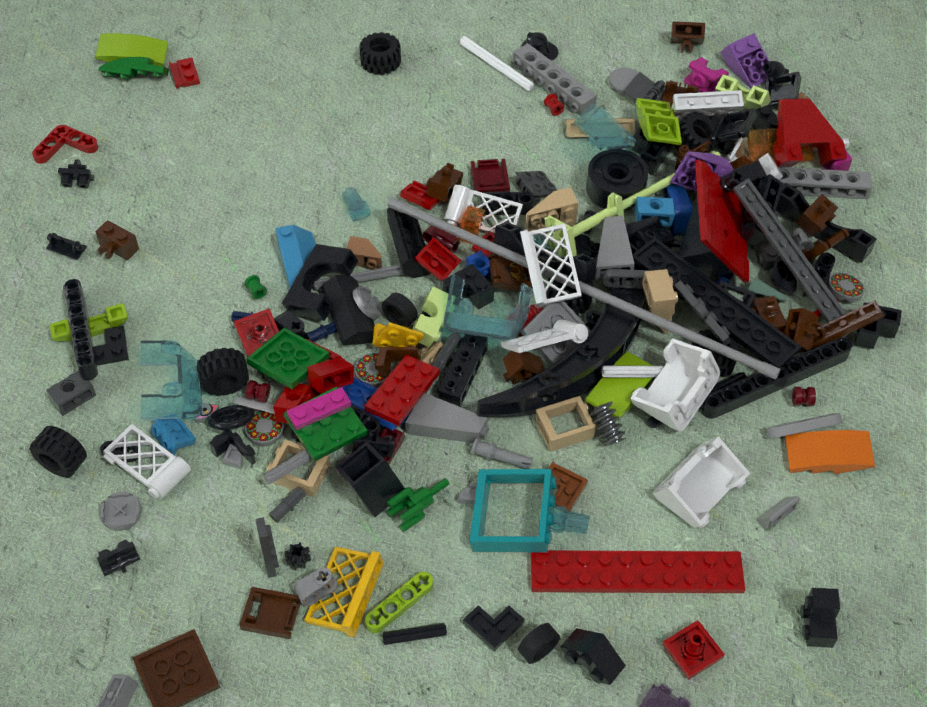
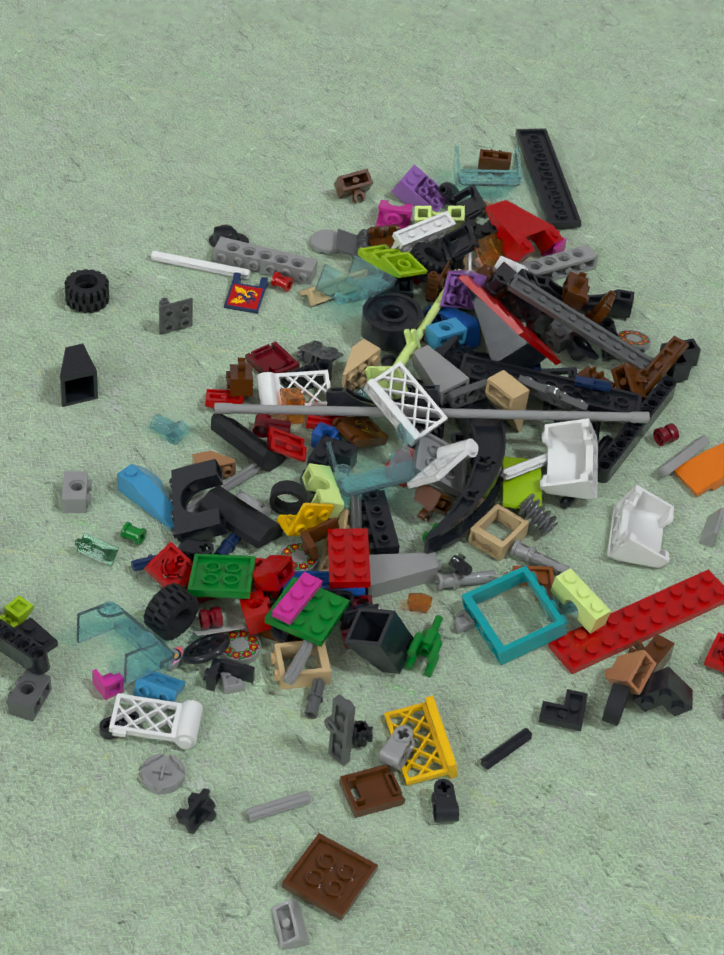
camera: 35 degrees left, 10 degrees down
black tyre [29,425,87,478] -> none
lime beam [365,572,433,633] -> none
sand green slope [748,278,787,302] -> none
none -> black slope [60,343,98,407]
none -> light grey brick [62,471,92,513]
none -> clear green hinge [75,533,119,566]
none -> dark pink panel [92,669,124,701]
none -> dark grey hinge [159,298,193,335]
none -> flag [224,272,268,314]
none -> light grey axle [246,791,311,821]
none -> clear orange piece [407,593,433,614]
none -> black piece [431,778,459,823]
none -> black hinge [448,553,472,576]
none -> clear light blue windscreen [453,146,523,188]
none -> reddish brown brick [477,149,512,177]
none -> light grey pin [510,539,570,575]
none -> black plate [515,128,581,229]
none -> yellowish green arch [550,568,611,634]
none -> dark blue axle [574,375,611,392]
none -> nougat torso [605,650,657,695]
none -> reddish brown brick [628,634,675,673]

